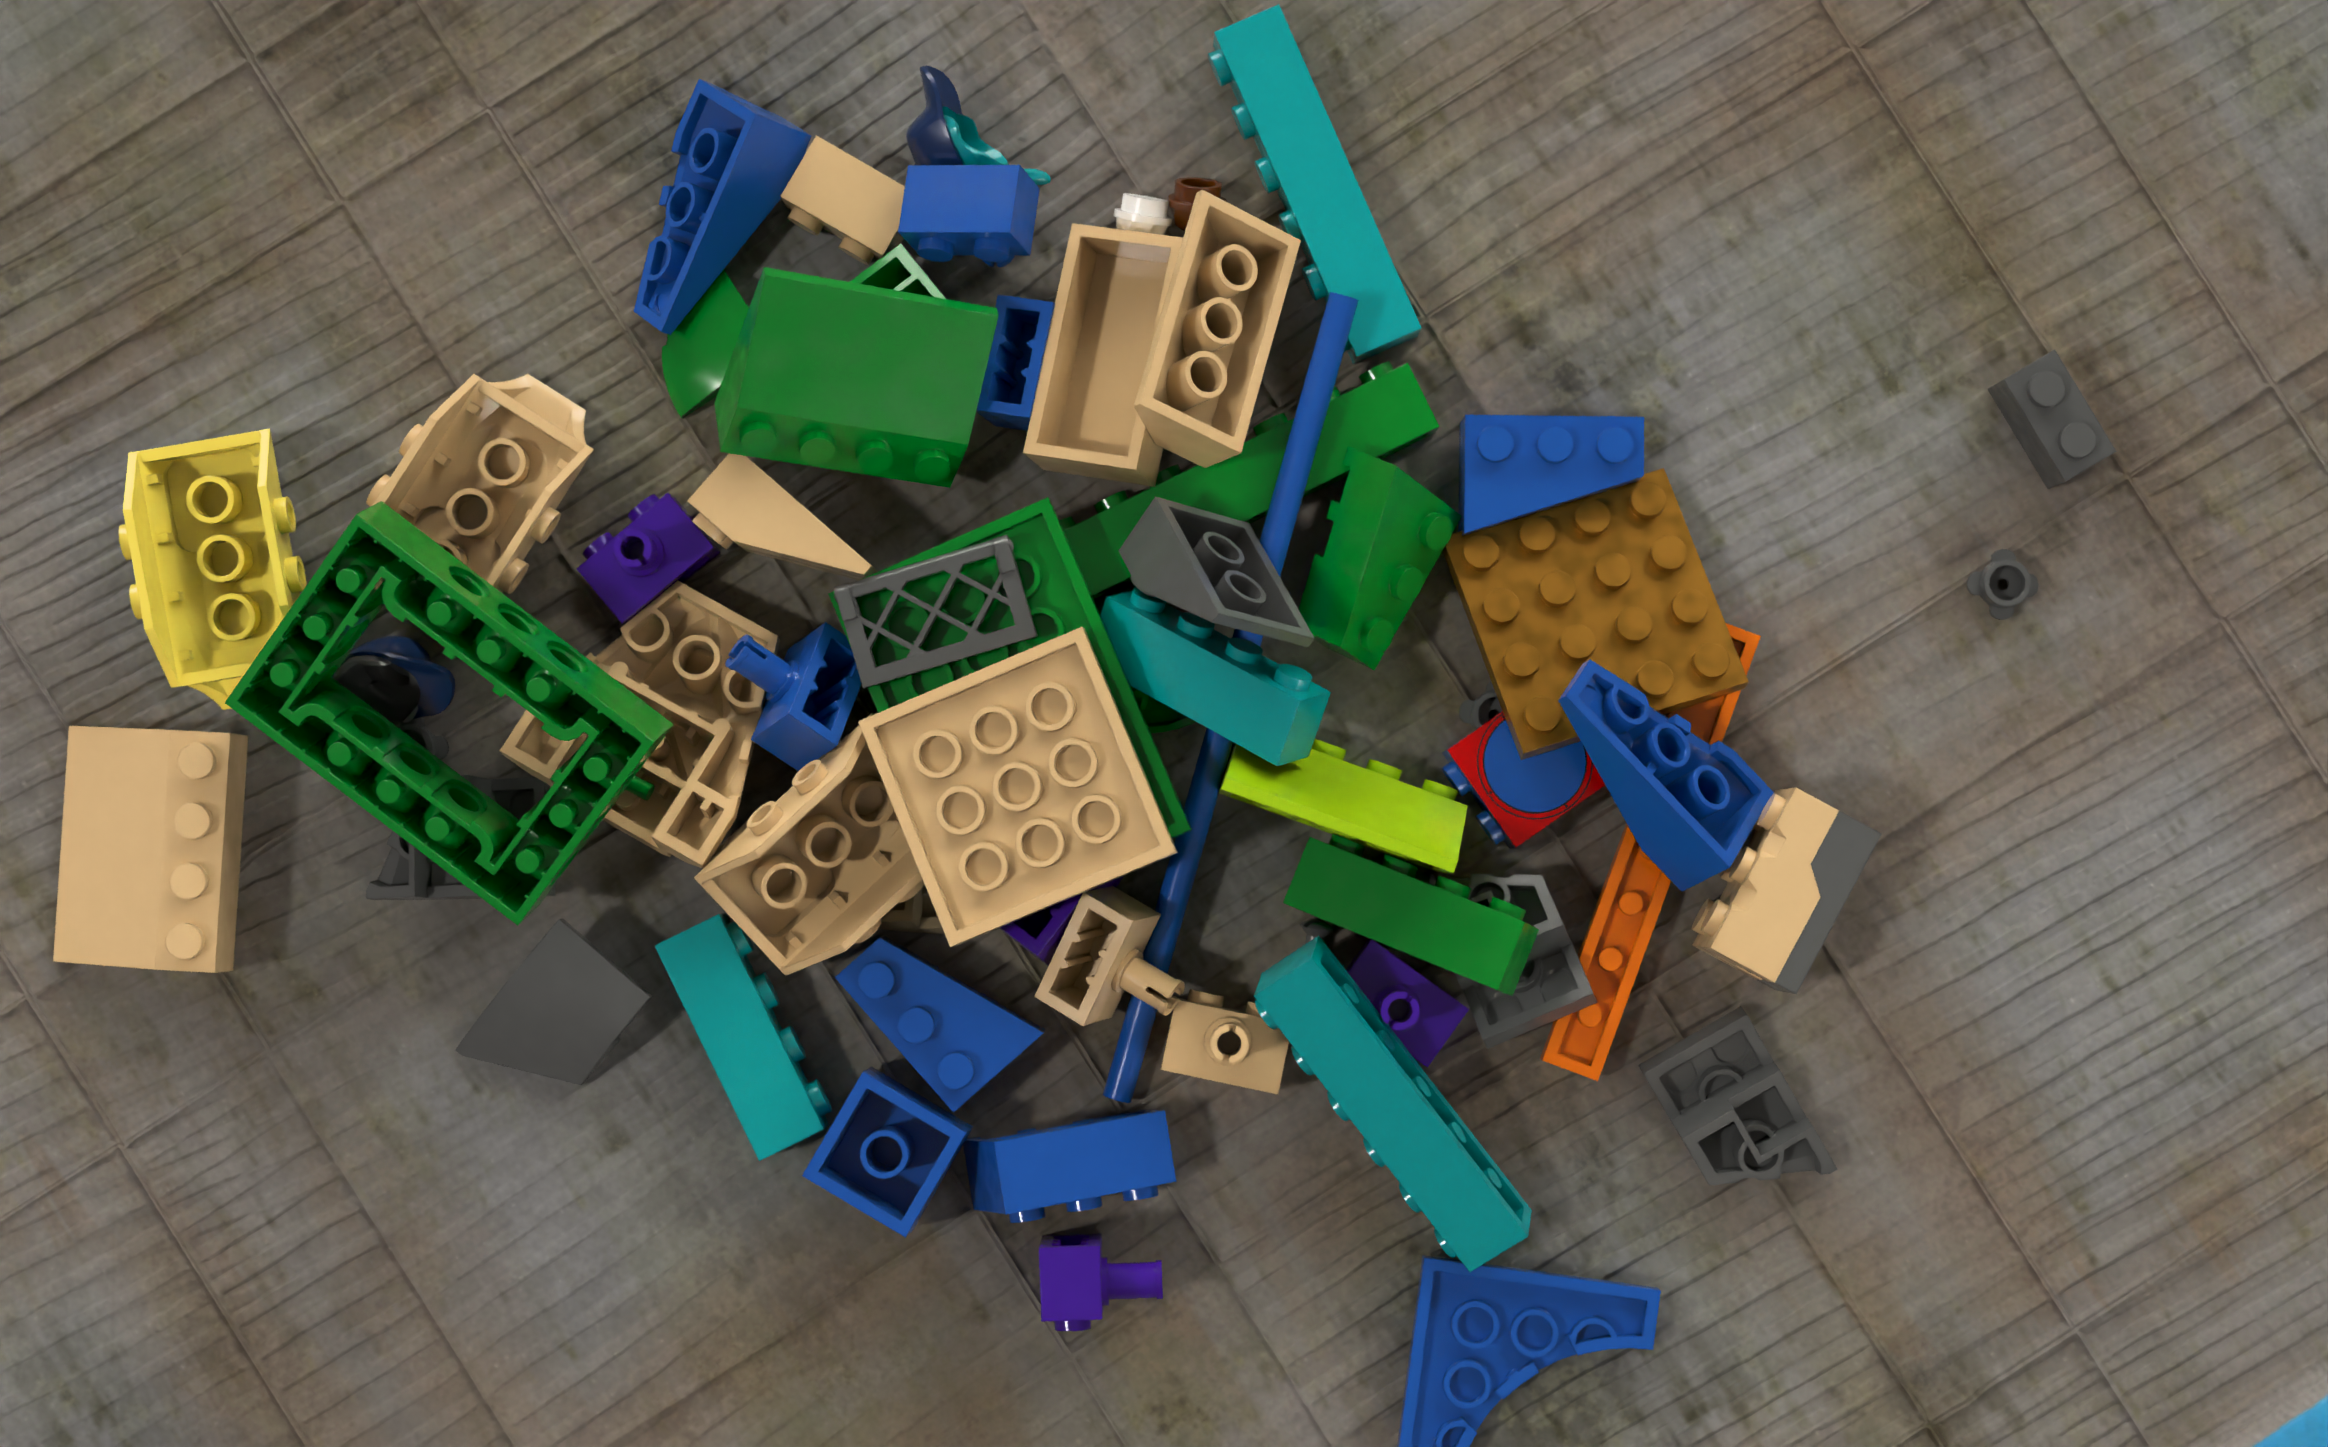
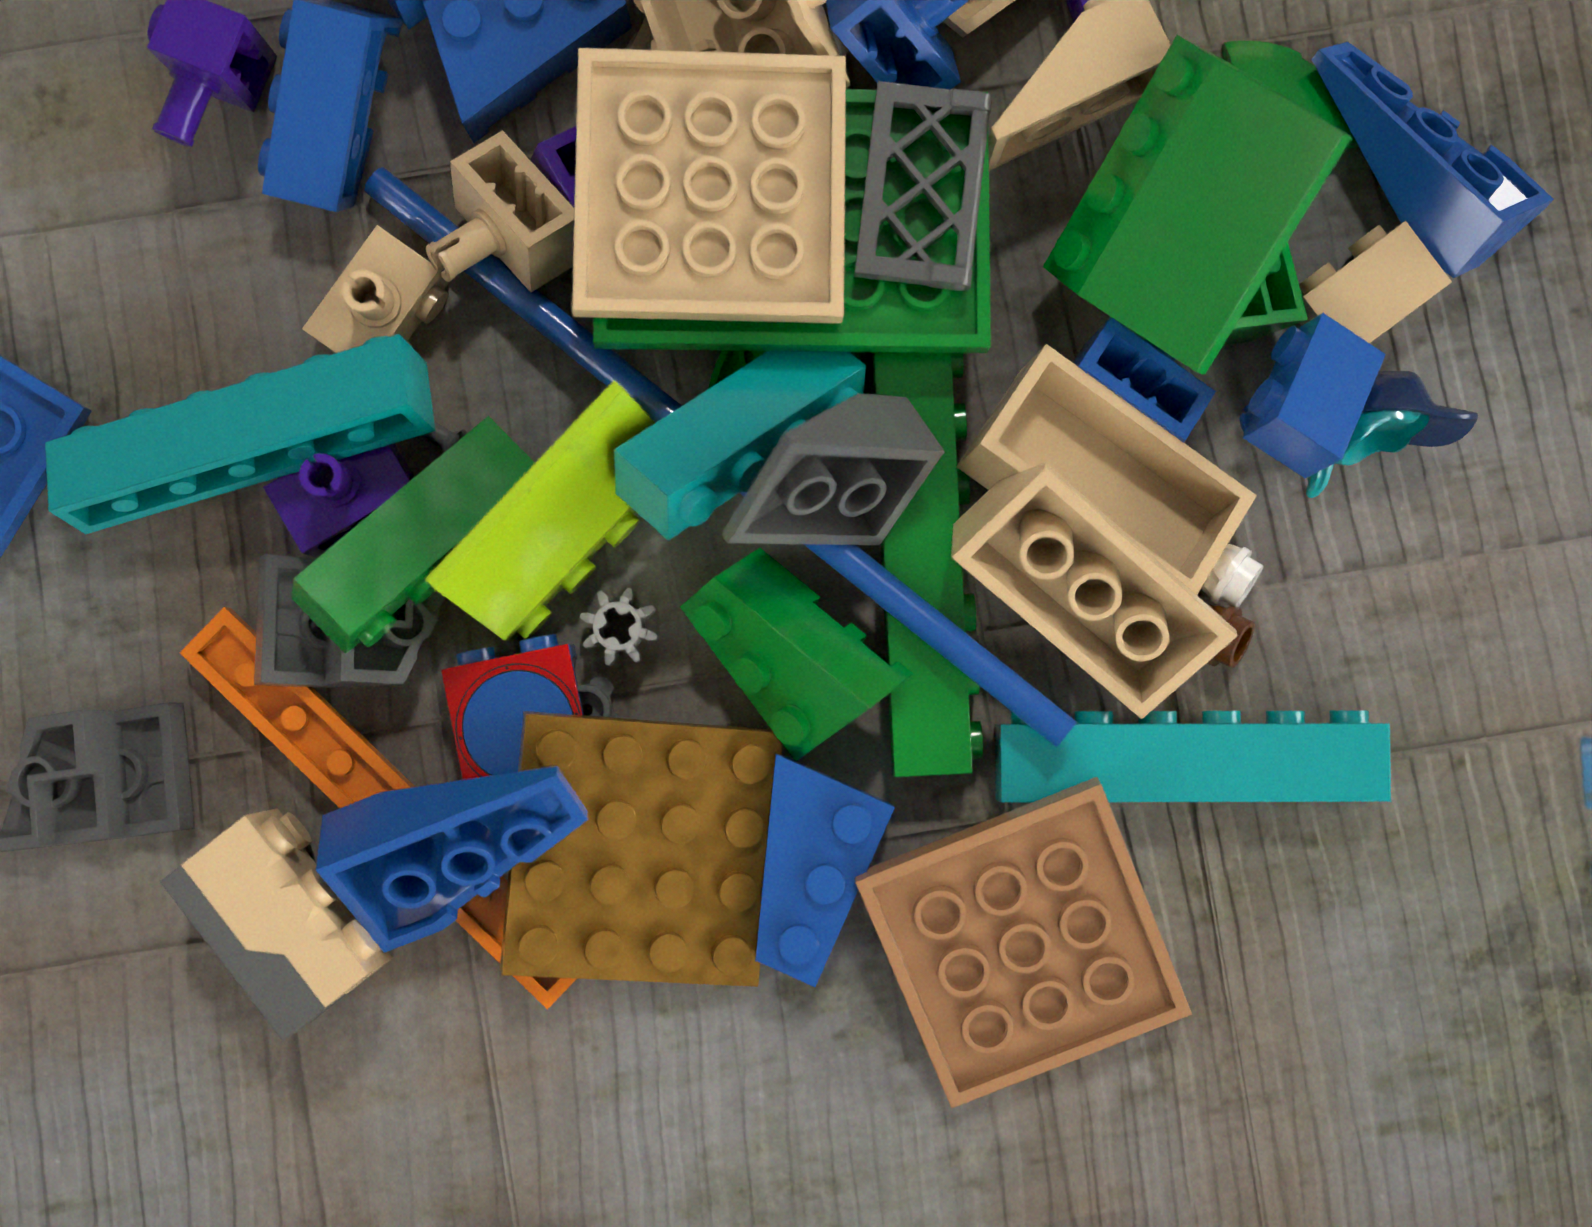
camera: 115 degrees right, 0 degrees up
none -> light grey gear [580,587,659,666]
none -> medium nougat plate [855,777,1192,1108]

